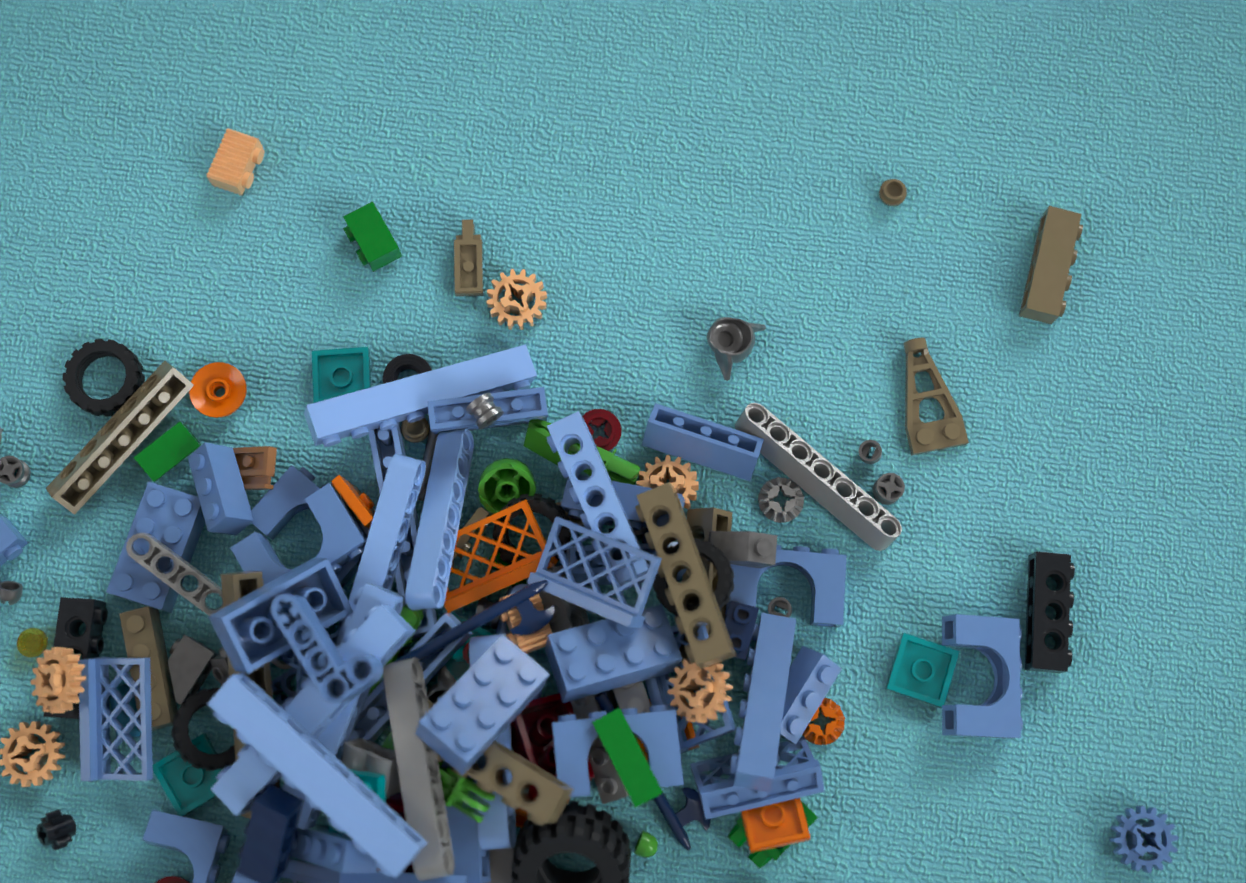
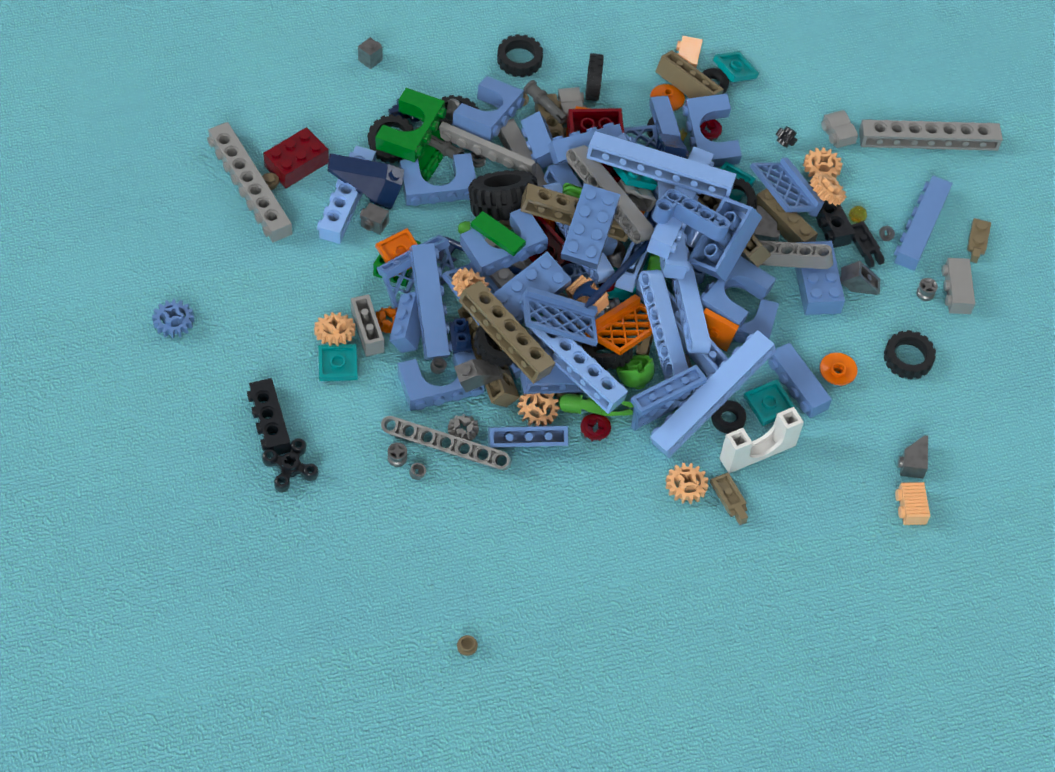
camera: 155 degrees right, 20 degrees down
dark tan brick [46,360,194,515] -> none
green hinge [133,422,201,482] -> none
medium blue brick [188,442,254,535] -> none
medium nougat plate [233,446,277,490] -> none
green brick [343,201,402,272] -> none
flat silver wheel [466,393,504,429] -> none
flat silver piece [706,317,766,381] -> none
dark tan plate [903,337,969,455] -> none
medium blue arch [942,614,1023,738] -> none
dark tan brick [1019,206,1083,324] -> none
none -> black gear [262,438,319,492]
none -> light nougat gear [314,312,356,346]
none -> light grey brick [351,294,384,357]
none -> white arch [720,407,804,473]
none -> medium blue brick [768,343,832,418]
none -> flat silver slope [840,261,880,295]
none -> black hinge [851,221,885,268]
none -> flat silver slope [897,435,928,479]

